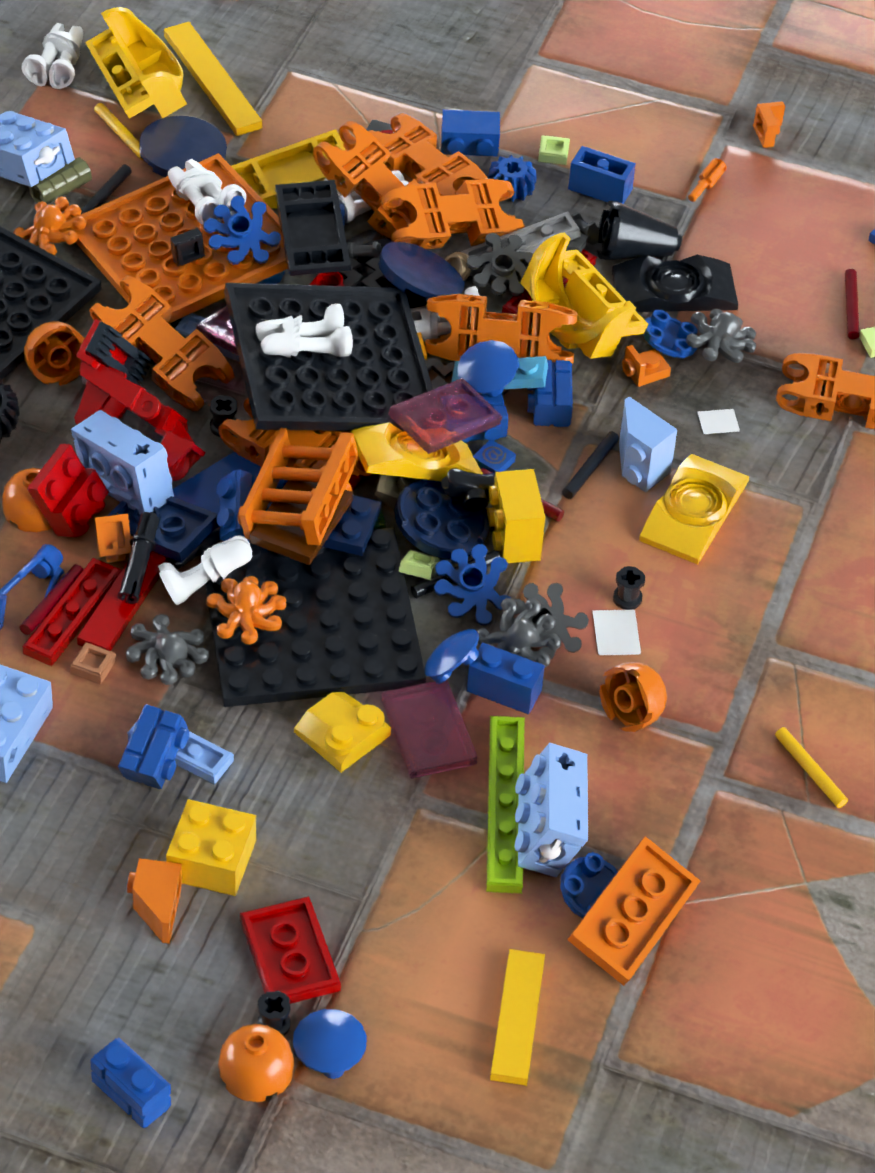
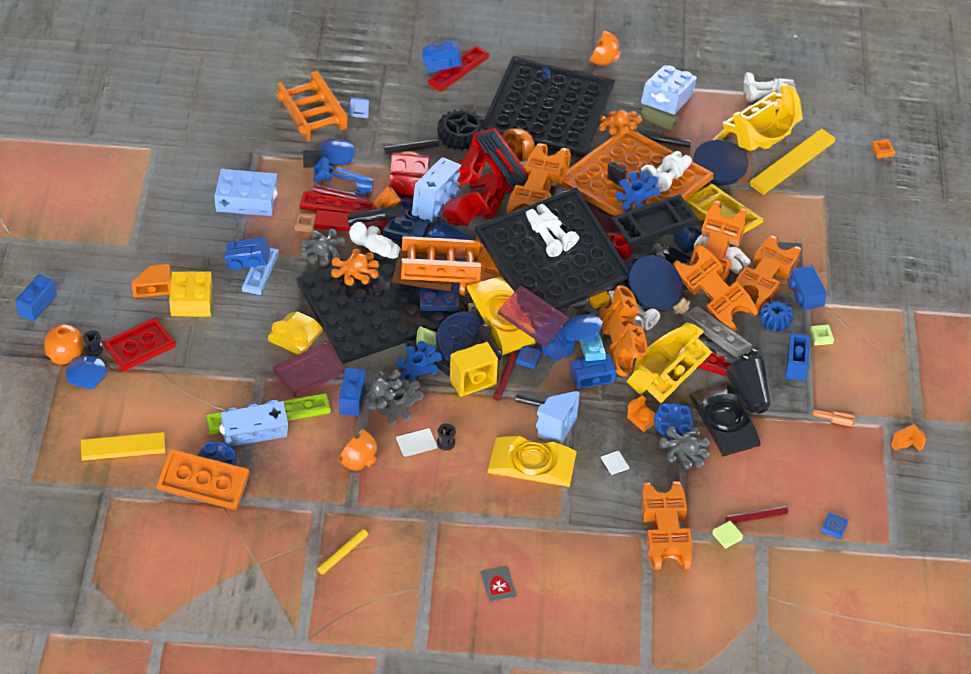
camera: 75 degrees right, 0 degrees up
blue dish [424,629,480,684] -> none
dark grey animal [466,233,534,297] -> none

